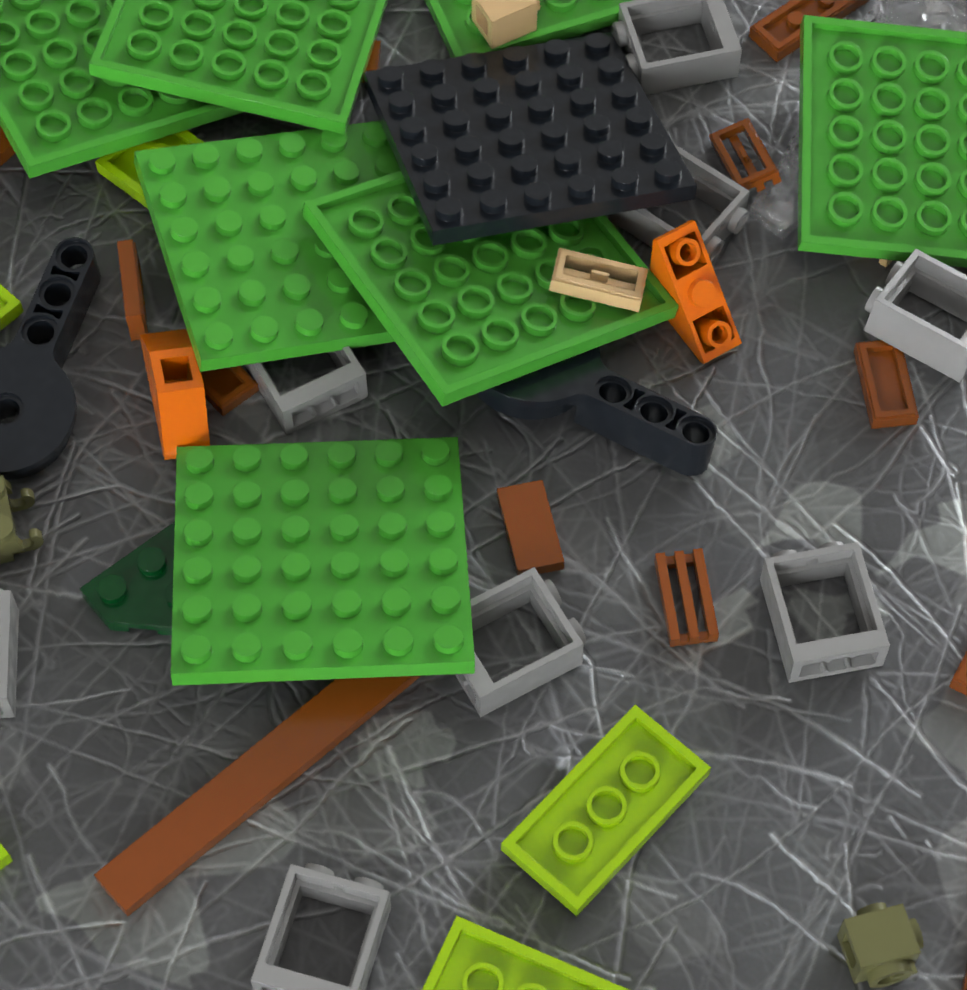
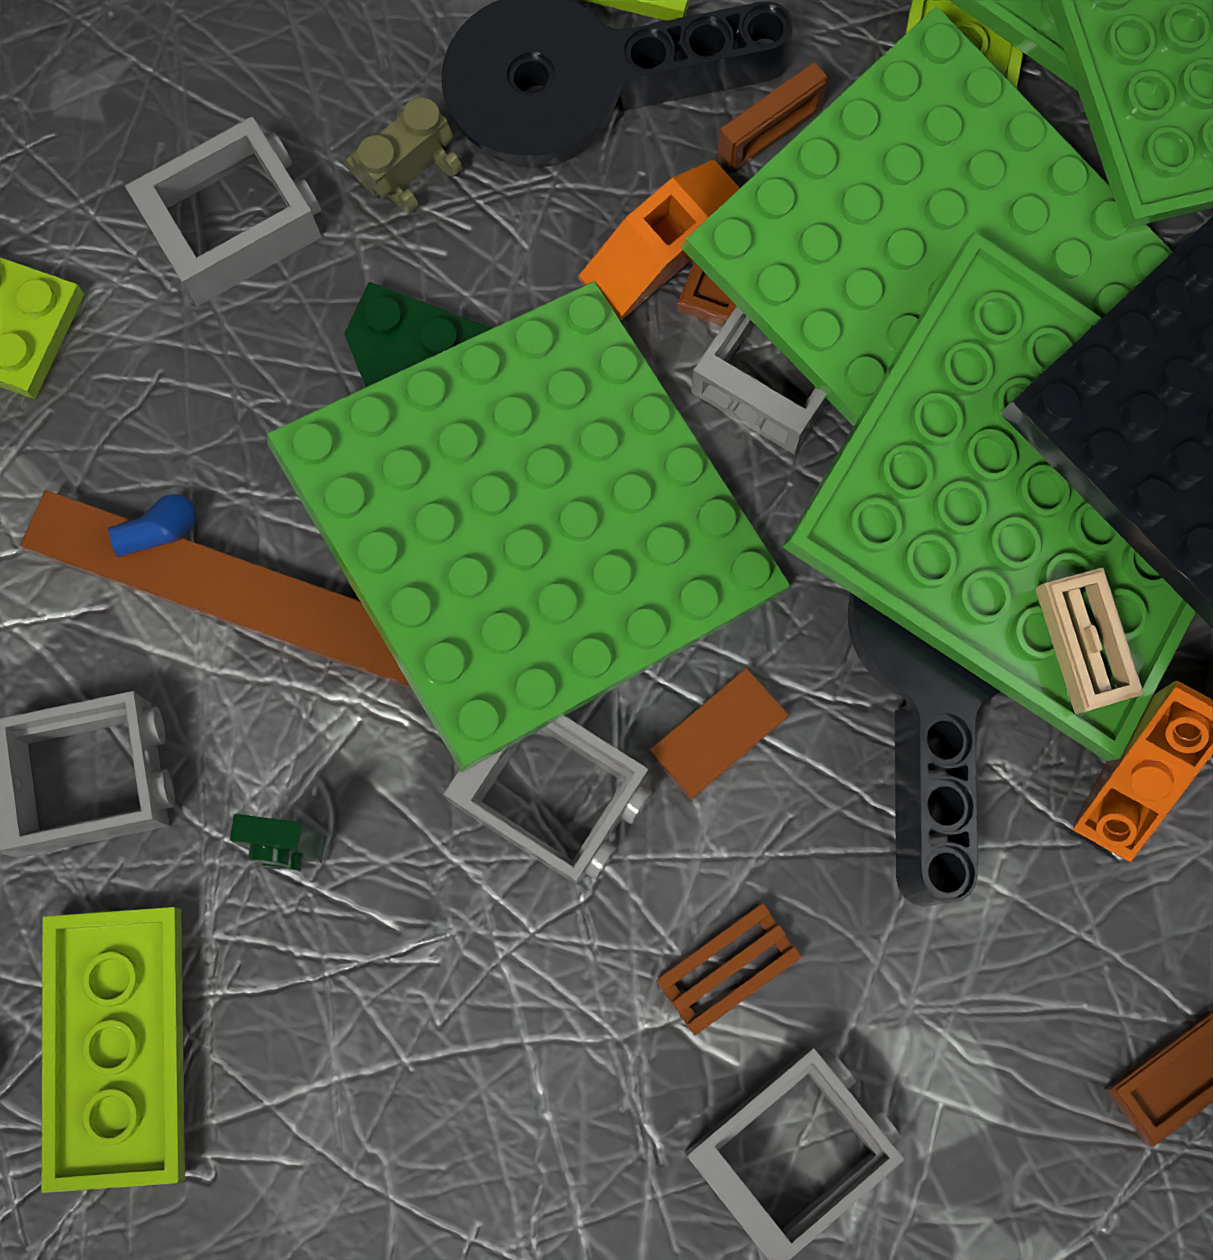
camera: 65 degrees right, 15 degrees up
lime plate [501,705,711,916] -> none
none -> blue arm [108,494,196,557]
none -> dark green plate [229,814,326,872]

